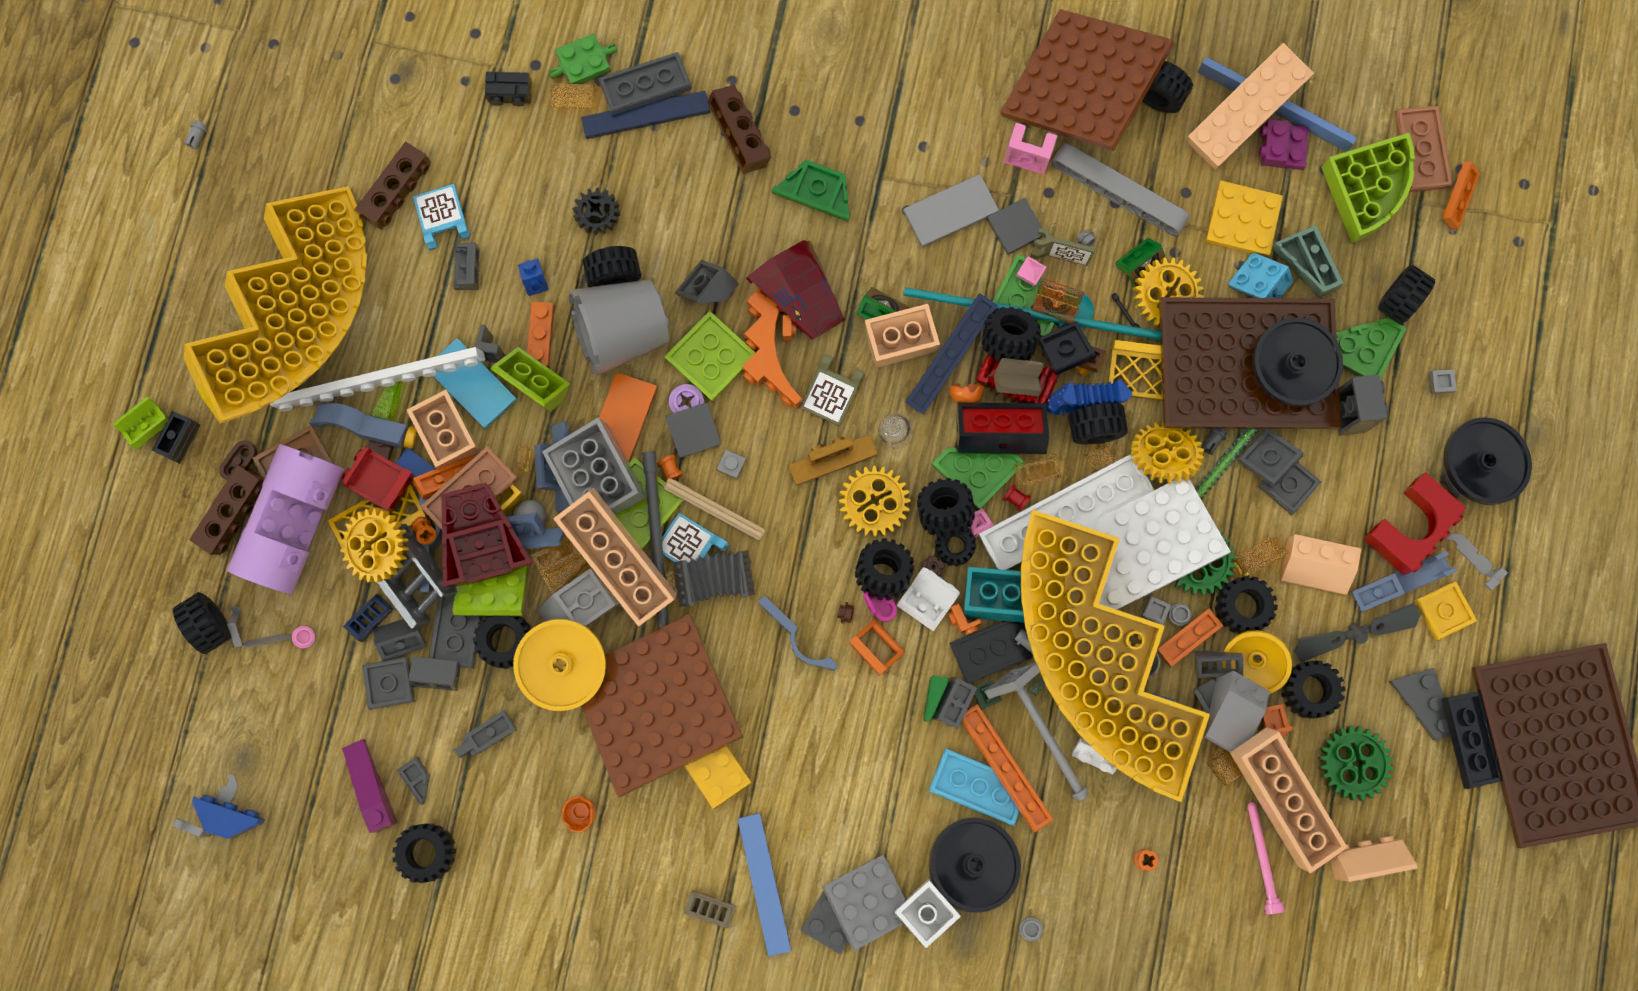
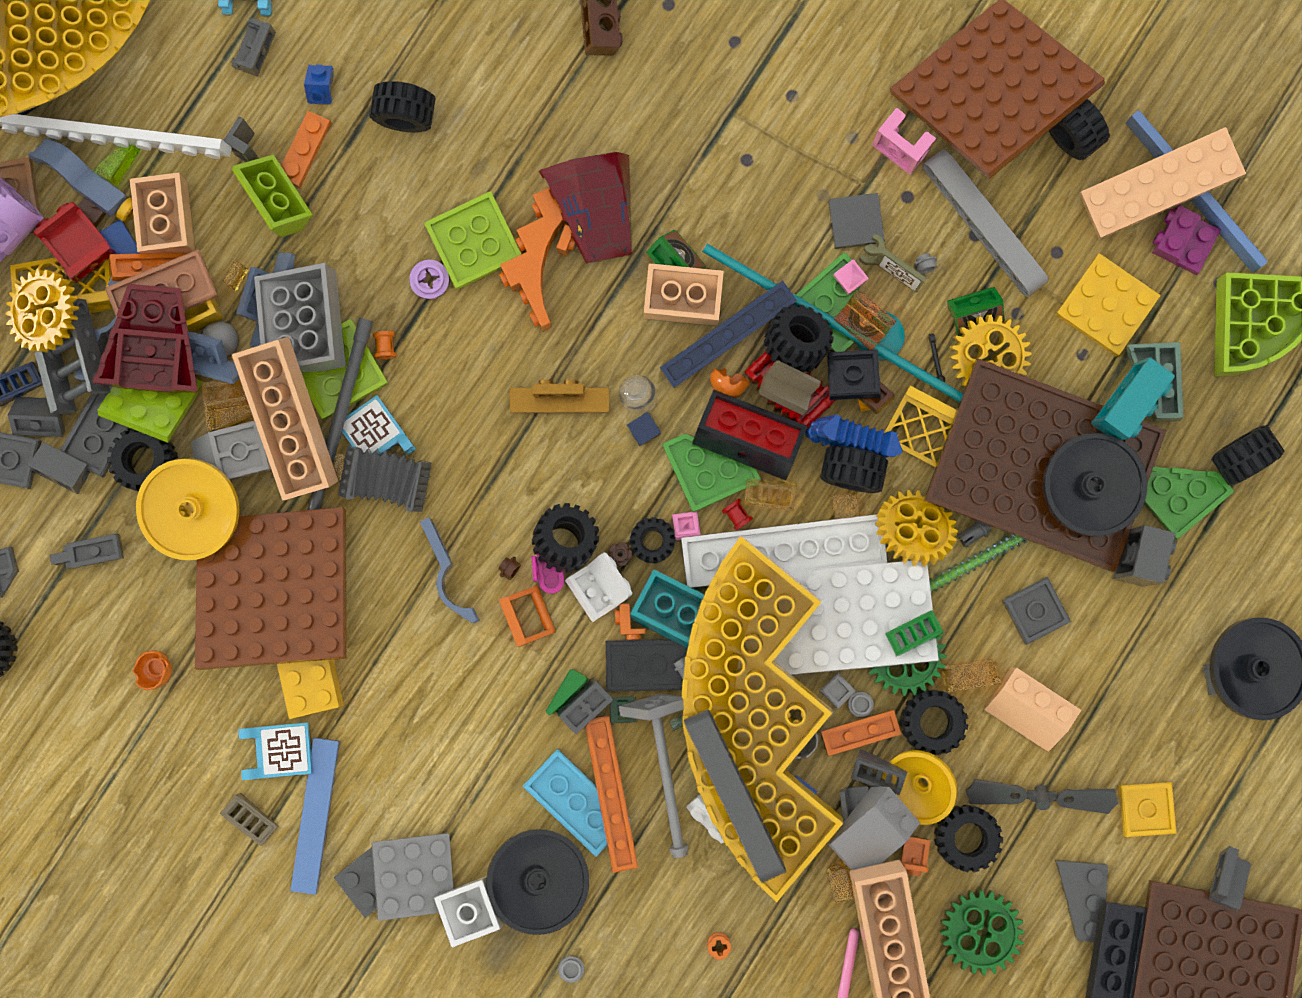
camera: 25 degrees right, 5 degrees up
orange bush [411,517,437,545] -> none
medium azure tile [434,338,517,430] -> none
light grey cone [568,280,669,376] -> none
black gear [573,187,620,235] -> none
orange tile [599,372,658,463] -> none
tan axle [664,478,765,540] -> none
dark grey tile [665,402,721,458] -> none
dark grey slope [675,260,739,304] -> none
light grey plate [717,450,746,479] -> none
green wing [772,160,850,222] -> none
flag [800,354,865,426] -> none
yellow gear [839,466,911,538] -> none
light grey tile [903,174,999,248] -> none
black tyre [917,478,975,538] -> none
medium azure bracket [1228,253,1294,298] -> none
dark grey plate [1239,429,1303,487] -> none
sand blue piece [1351,551,1457,612] -> none
red arch [1363,472,1466,575] -> none
light grey plate [1429,370,1457,394] -> none
light grey piece [1447,533,1508,591] -> none
none -> flag [238,722,313,780]
none -> dark blue tile [627,412,661,446]
none -> dark grey beam [684,709,786,883]
none -> green slope [885,610,944,657]
none -> teal brick [1091,357,1175,440]
none -> dark grey panel [1208,846,1251,911]

